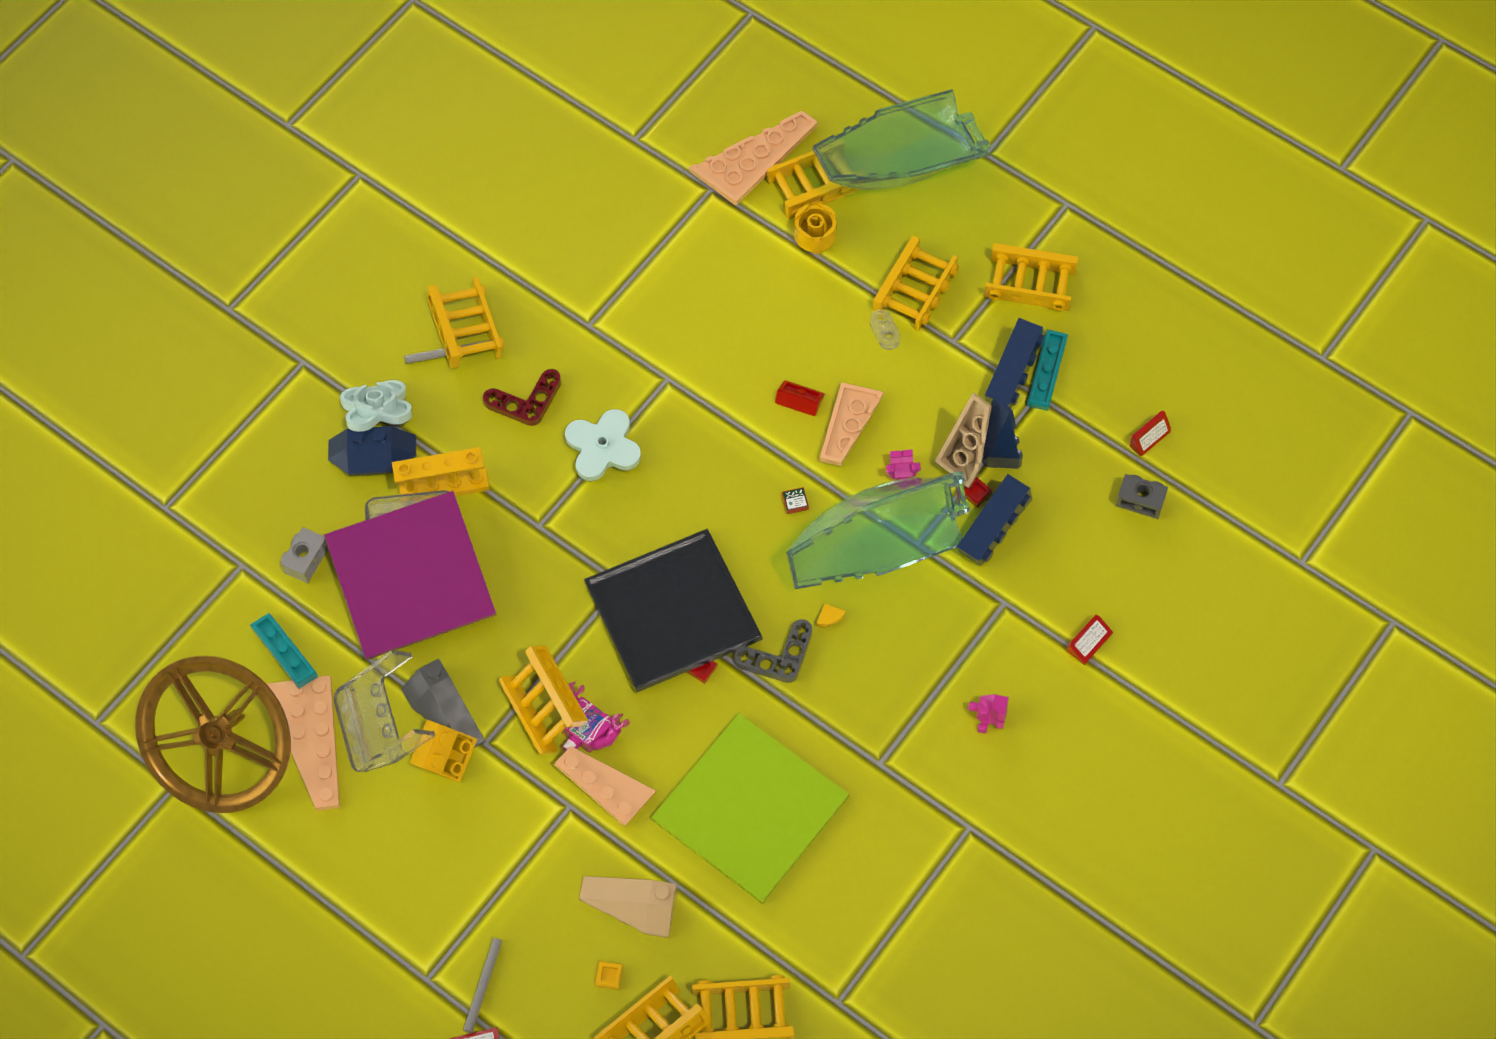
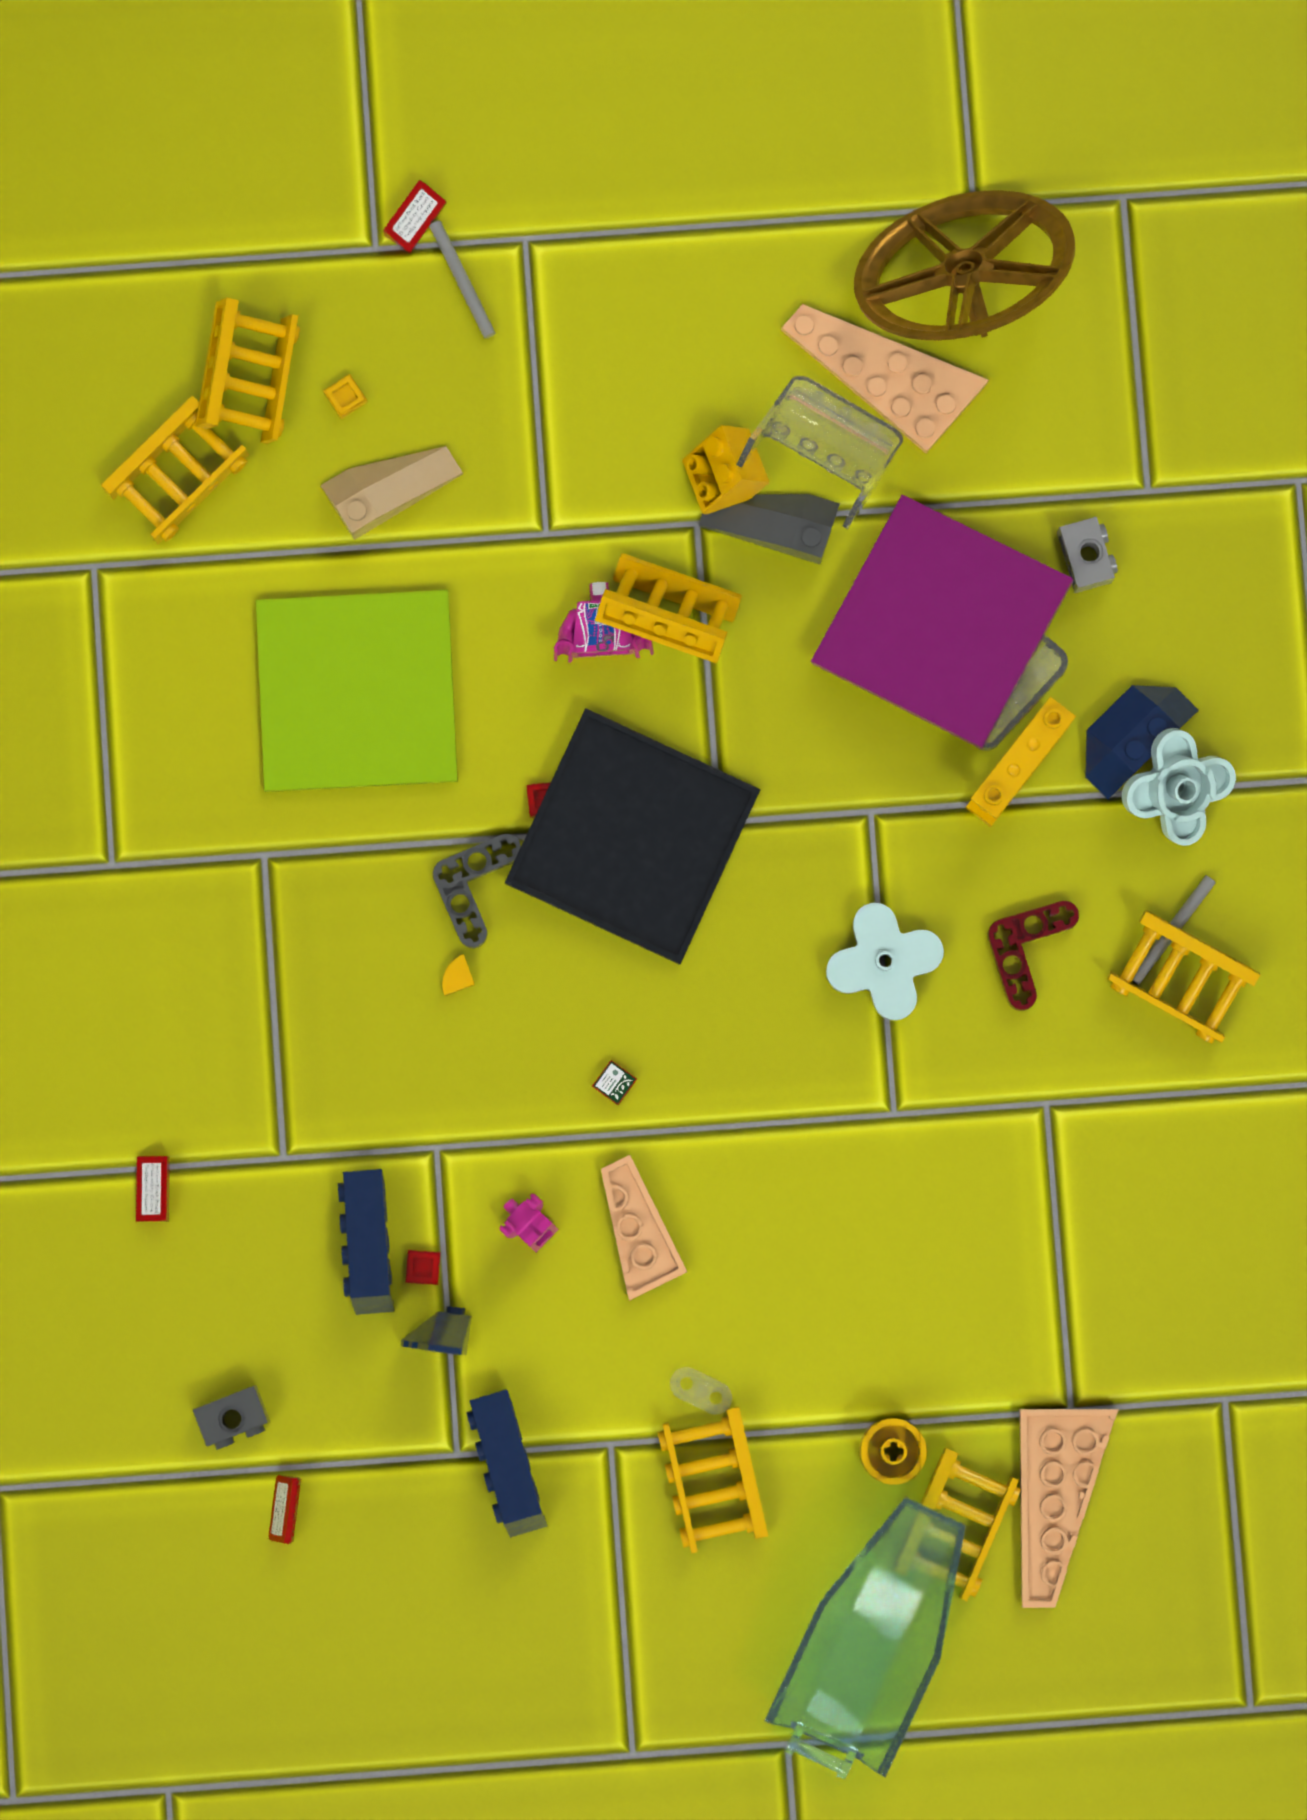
camera: 135 degrees right, 20 degrees up
teal tile [250,613,318,689] -> none
light nougat wing [555,746,656,827] -> none
red slope [775,380,825,416] -> none
clear light blue windscreen [786,471,970,589] -> none
tan wedge [935,393,992,488] -> none
dark pink piece [968,694,1009,733] -> none
yellow fence [984,243,1078,311] -> none
teal tile [1027,329,1068,411] -> none

